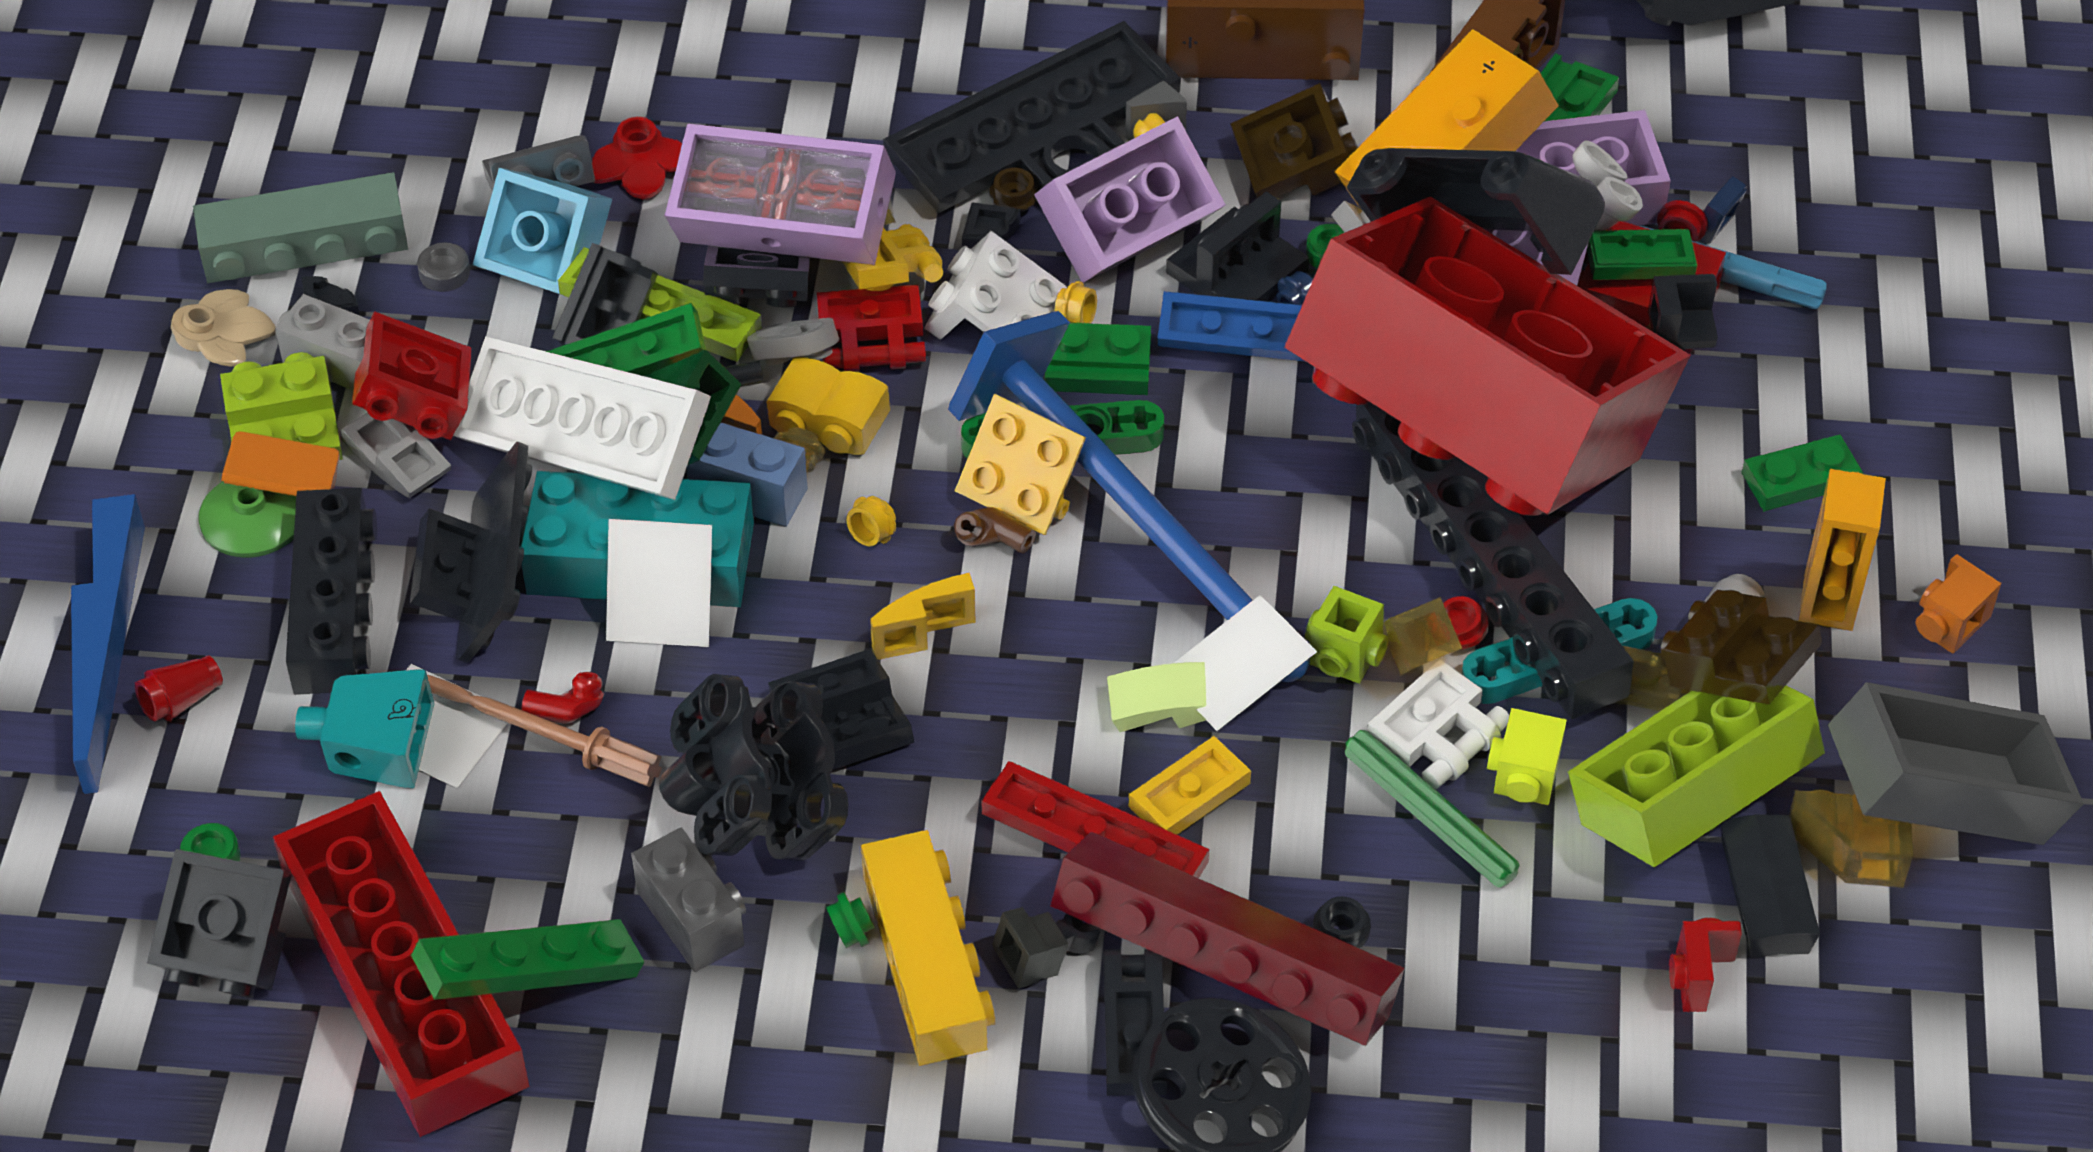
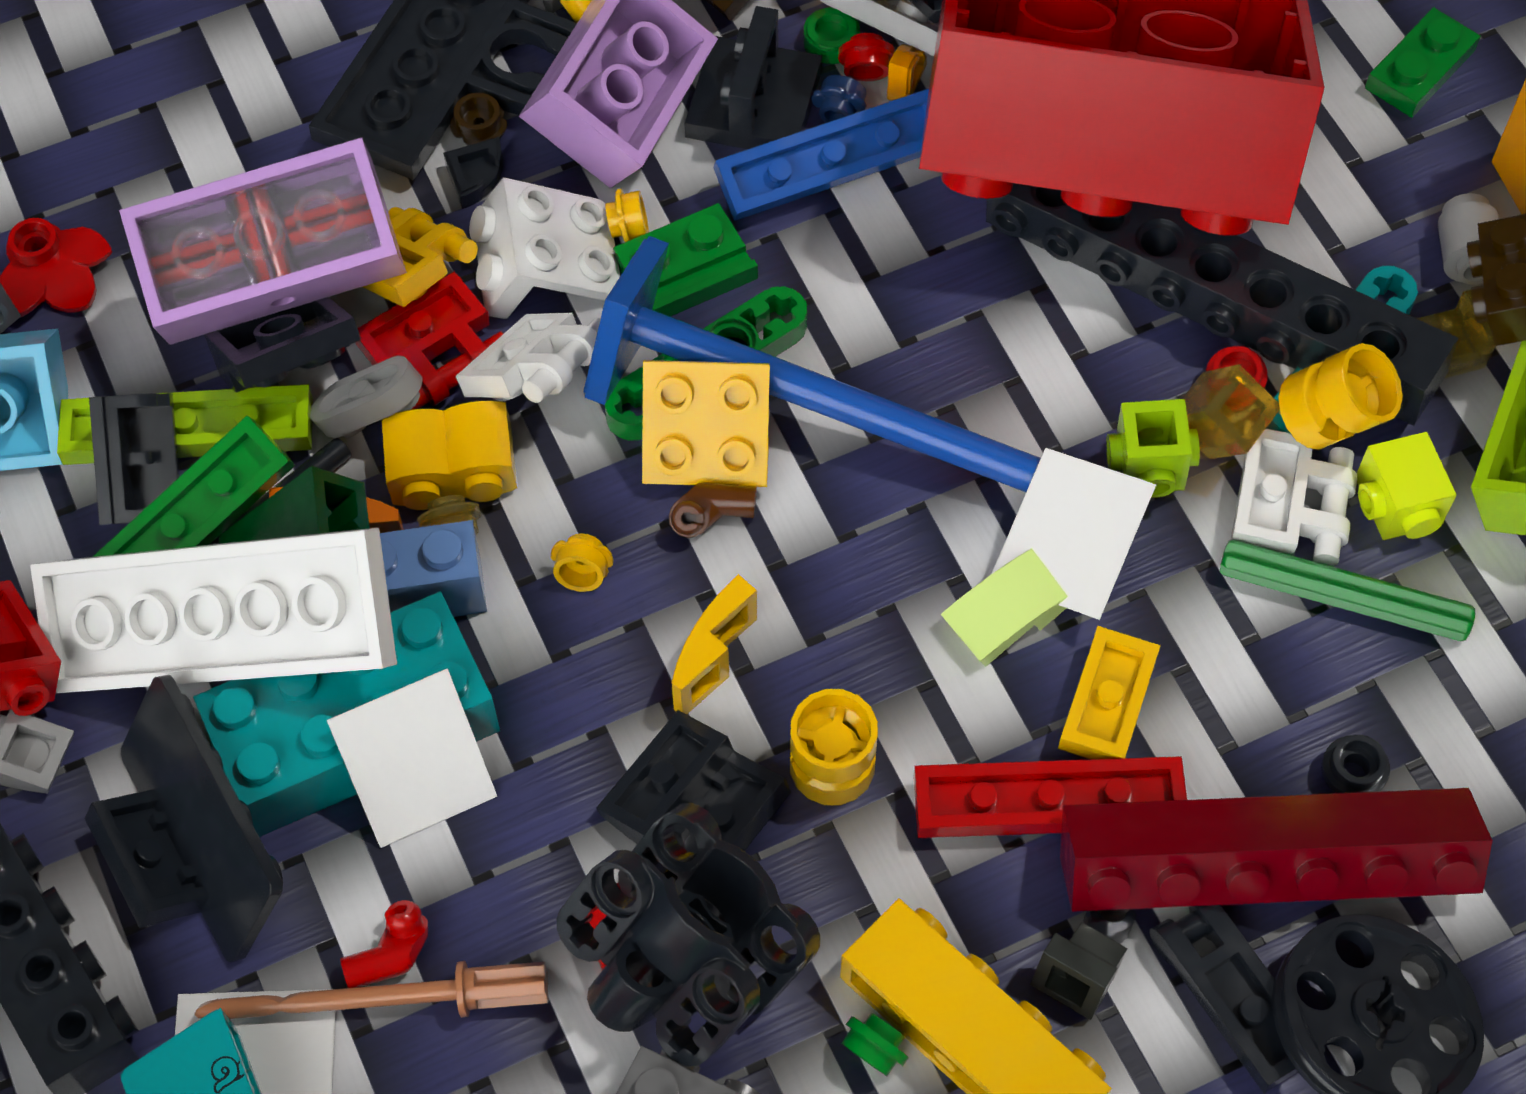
camera: 30 degrees left, 10 degrees up
none -> white plate [456,313,601,403]
none -> yellow wheel [790,689,878,805]
none -> yellow wheel [1278,343,1403,450]

